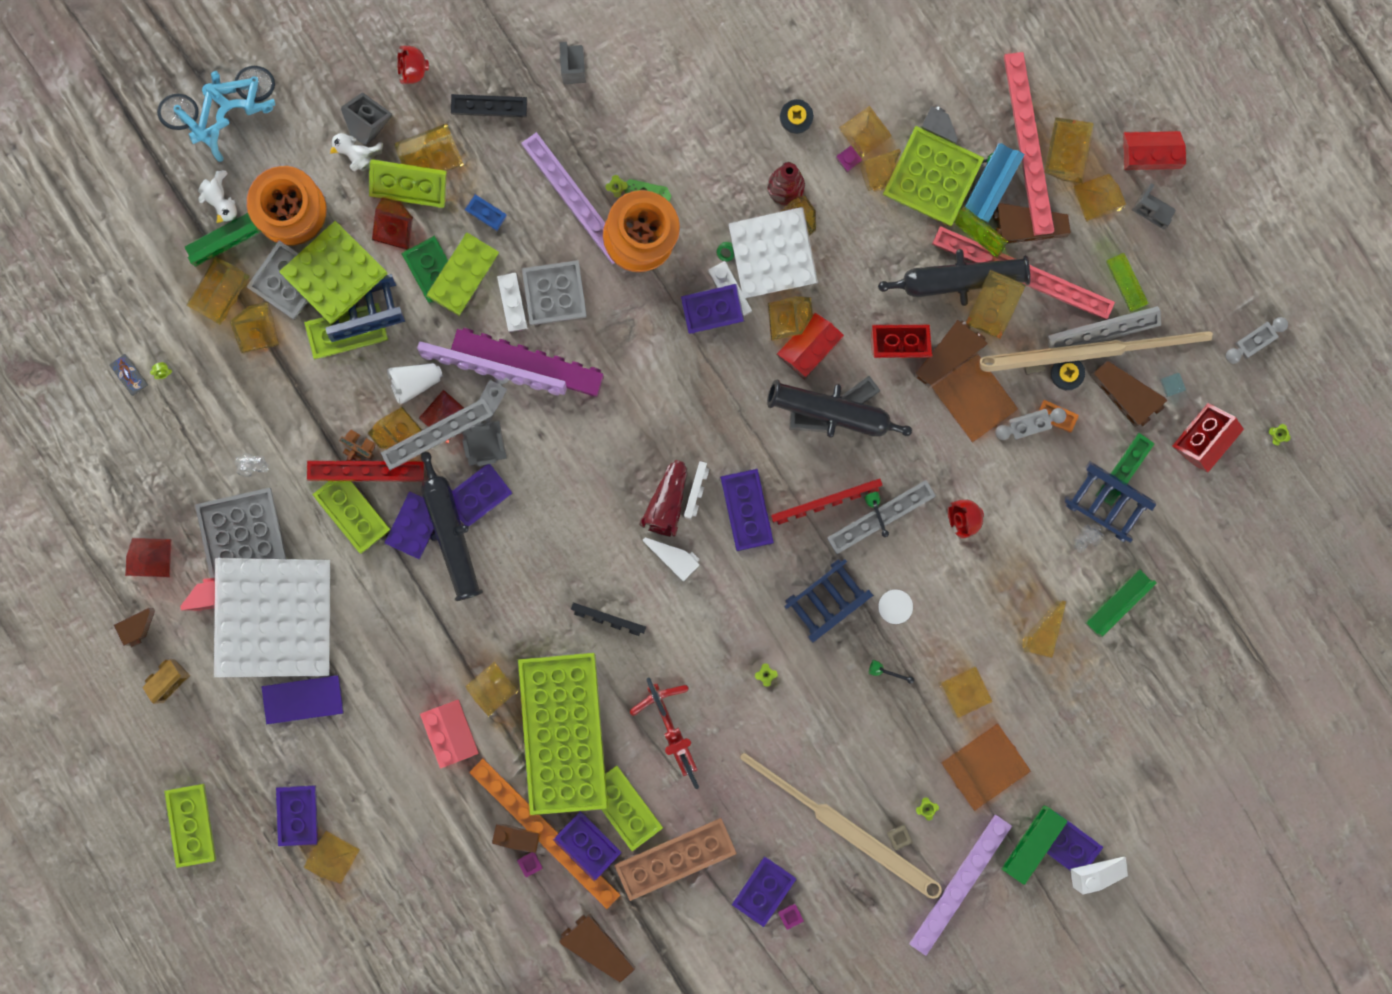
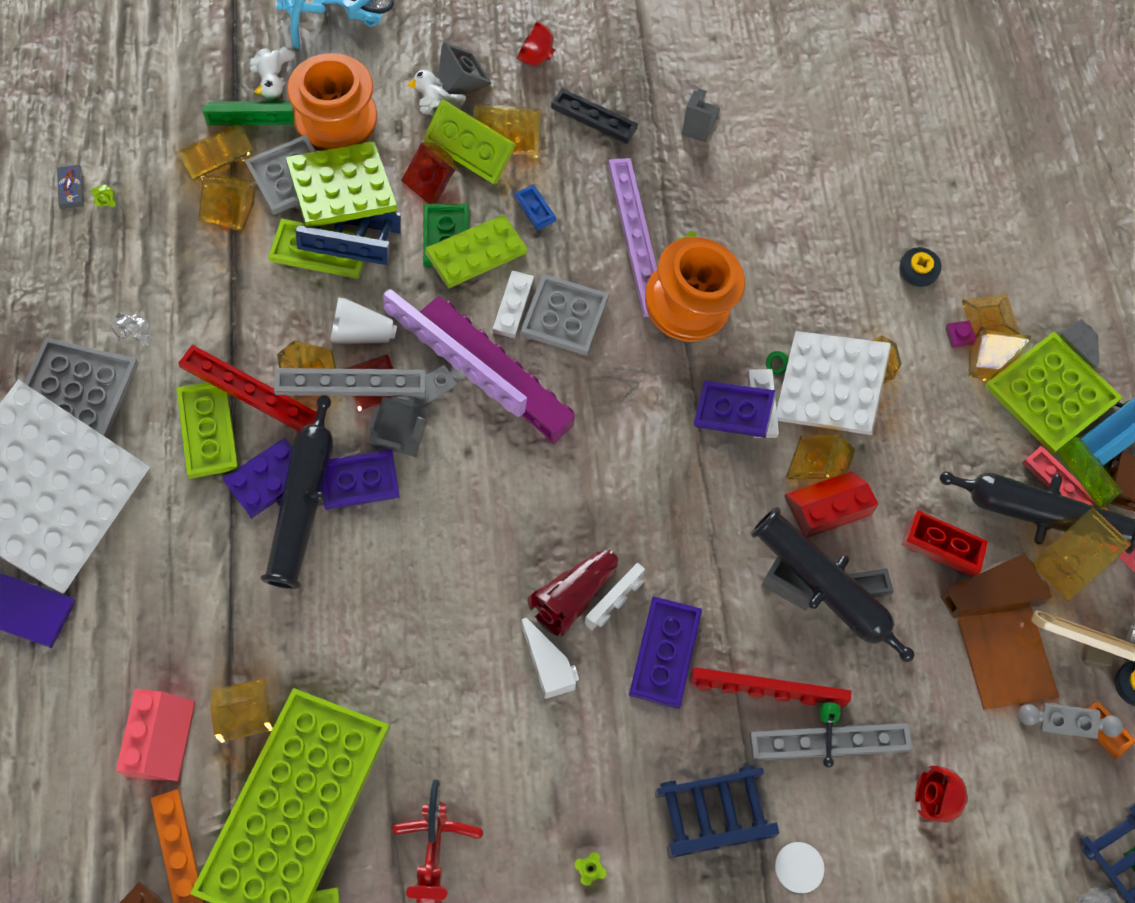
camera: 25 degrees right, 20 degrees down
dark orange hips [339,429,376,461] -> none
black plate [571,602,647,636] -> none
dark red cone [767,162,805,206] -> none

